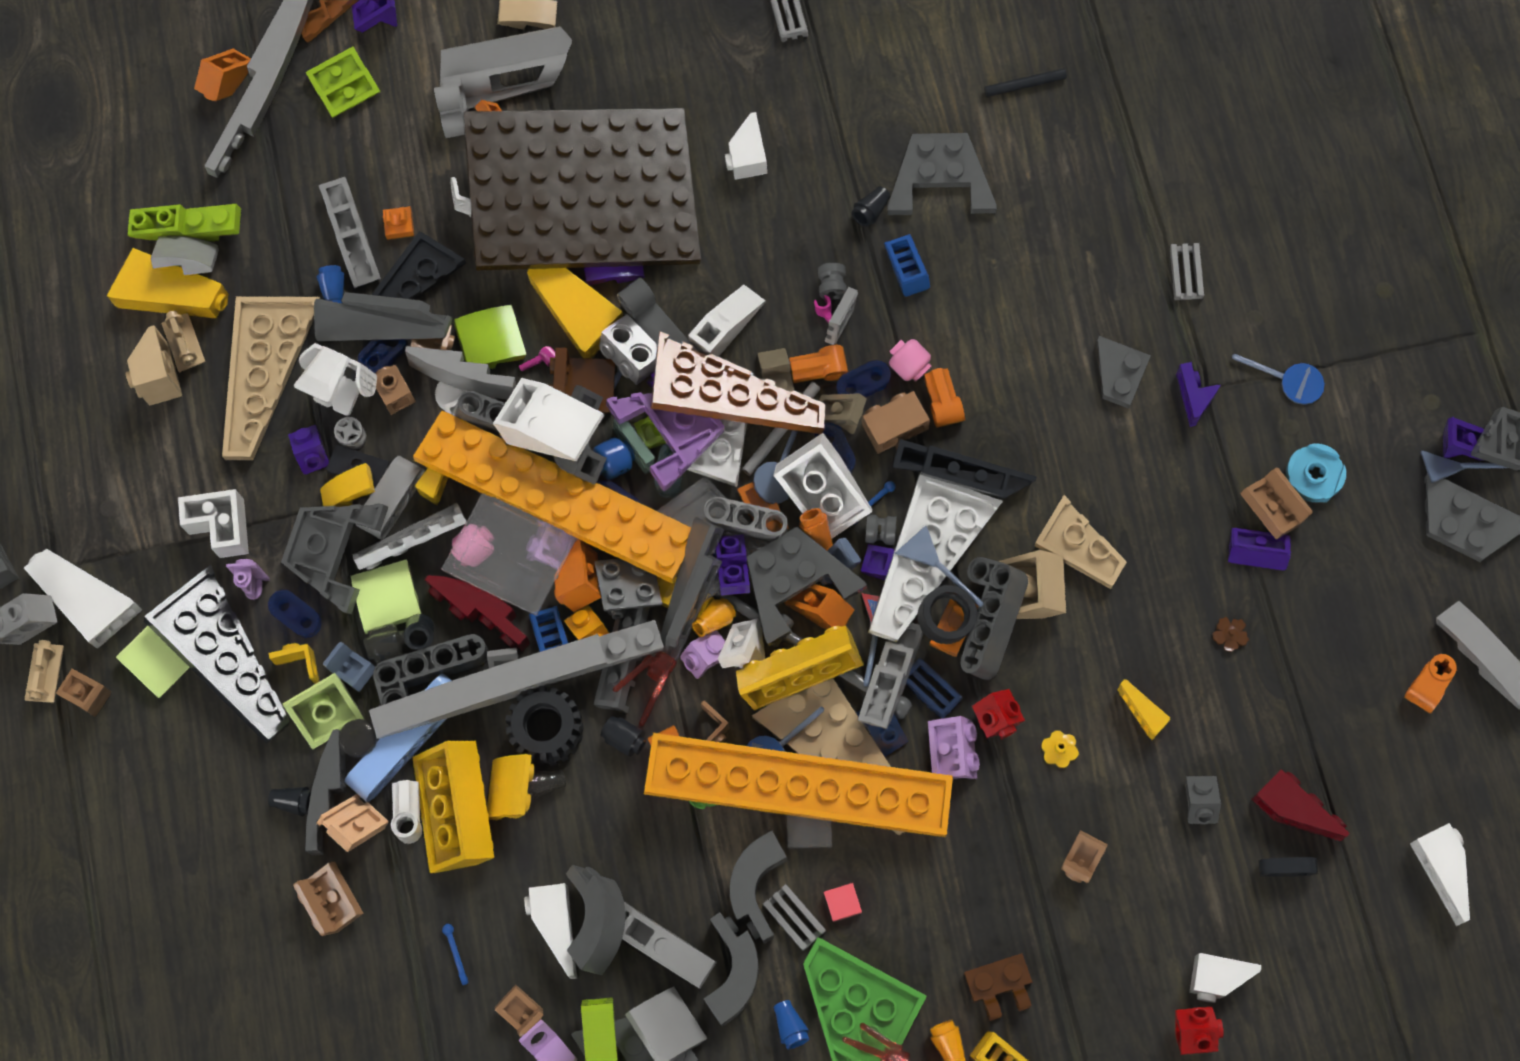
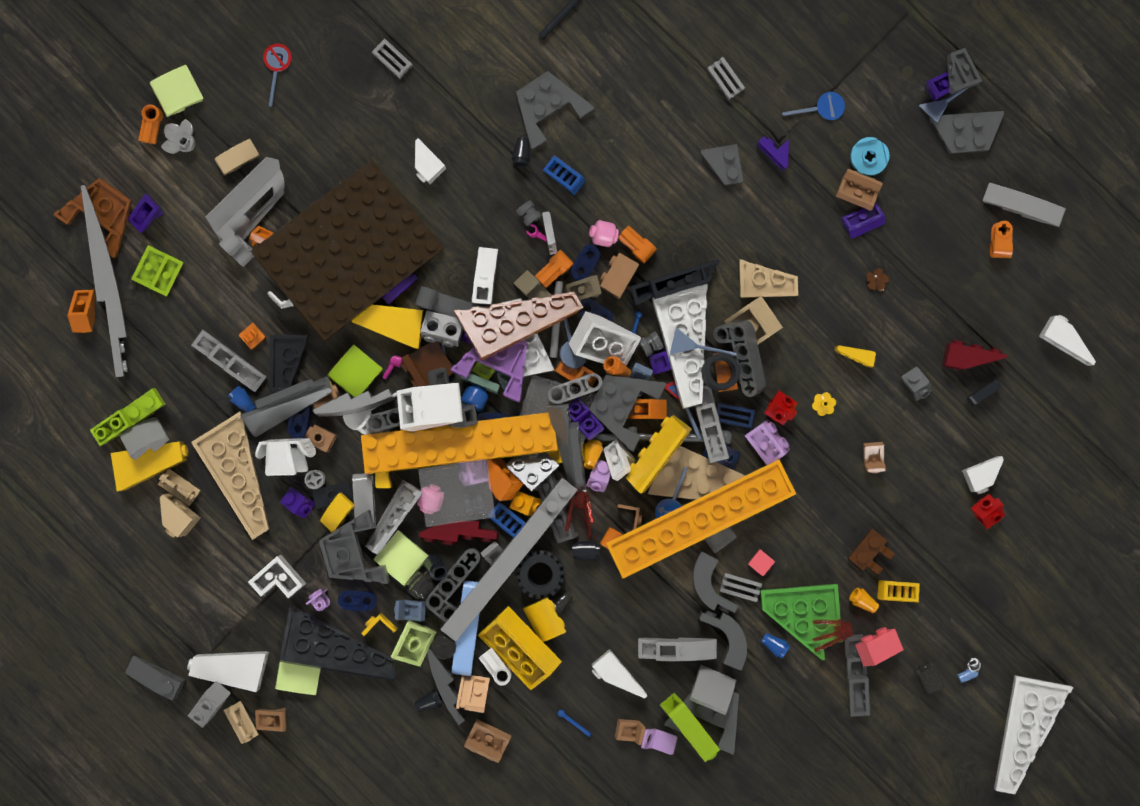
camera: 40 degrees left, 15 degrees up
dark grey arch [566,865,625,975] -> none

